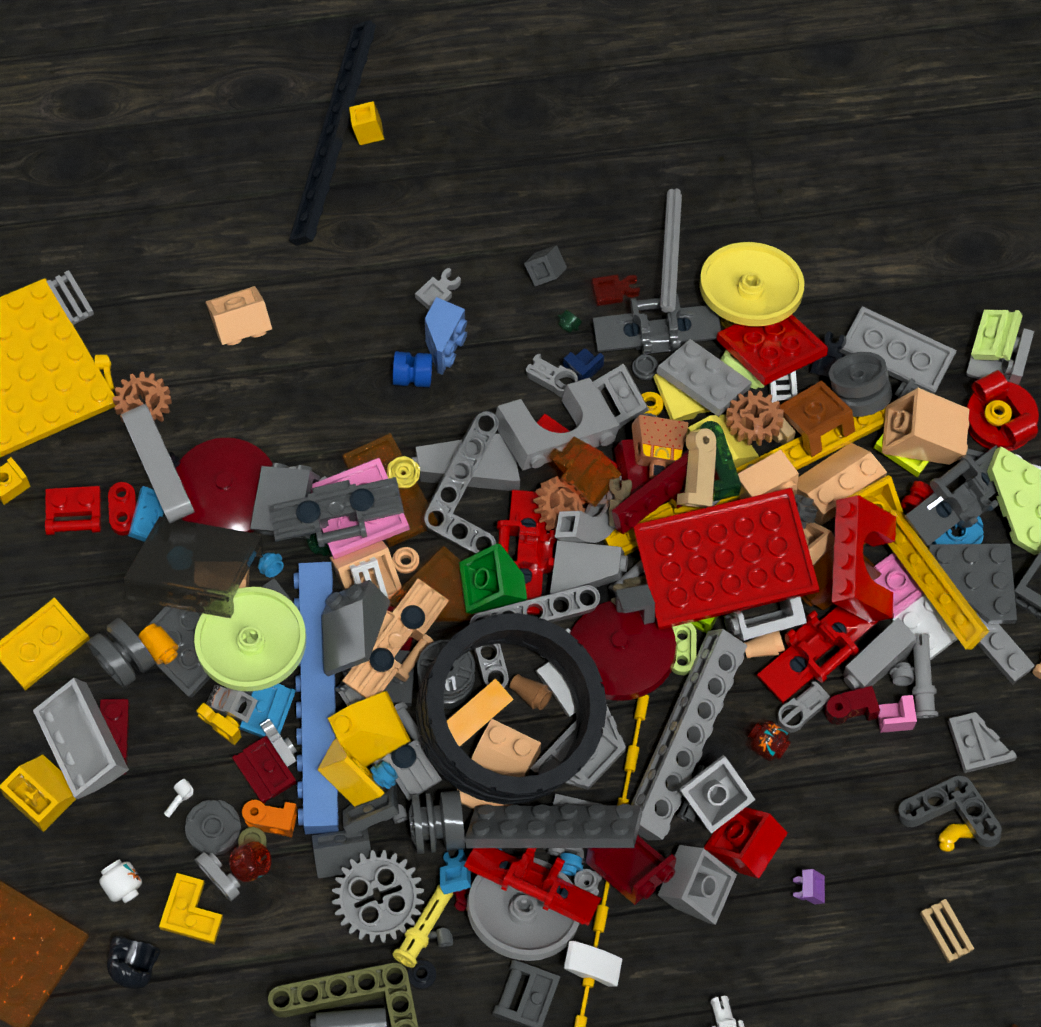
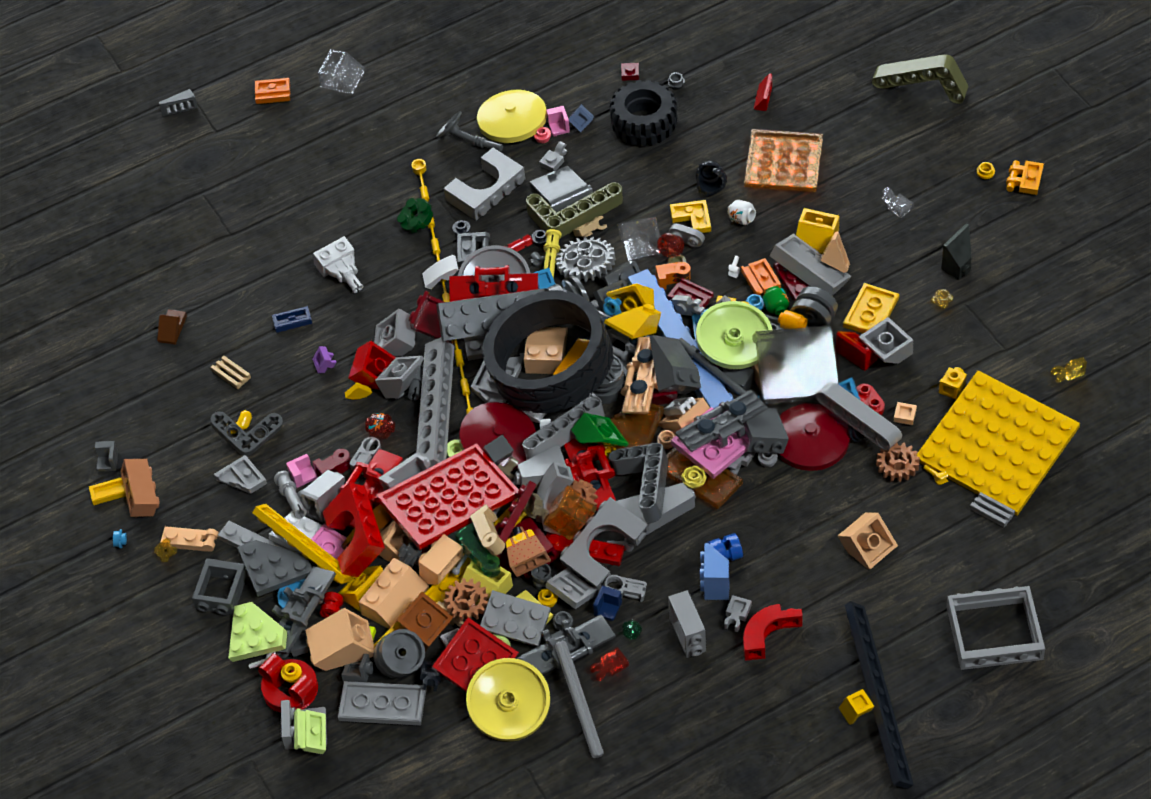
camera: 165 degrees right, 15 degrees down
red plate [45,486,101,535] -> none
dark grey tile [185,800,242,856] -> none
dark grey panel [524,245,567,286] -> none
none -> dark blue tile [272,306,312,333]
none -> yellow tile [345,382,372,400]
none -> red axle [505,235,533,252]
none -> tan plate [573,216,607,238]
none -> clear slope [617,216,663,261]
none -> light grey window [668,590,706,658]
none -> dark grey bar [679,338,747,396]
none -> orange plate [741,258,781,295]
none -> red arch [743,604,802,661]
none -> dark azure plate [745,294,764,310]
none -> green head [763,286,790,315]
none -> light nougat slope [820,232,850,273]
none -> red slope [836,331,879,371]
none -> light grey slope [859,317,913,364]
none -> light nougat plate [894,402,917,425]
none -> light grey window [947,586,1045,670]

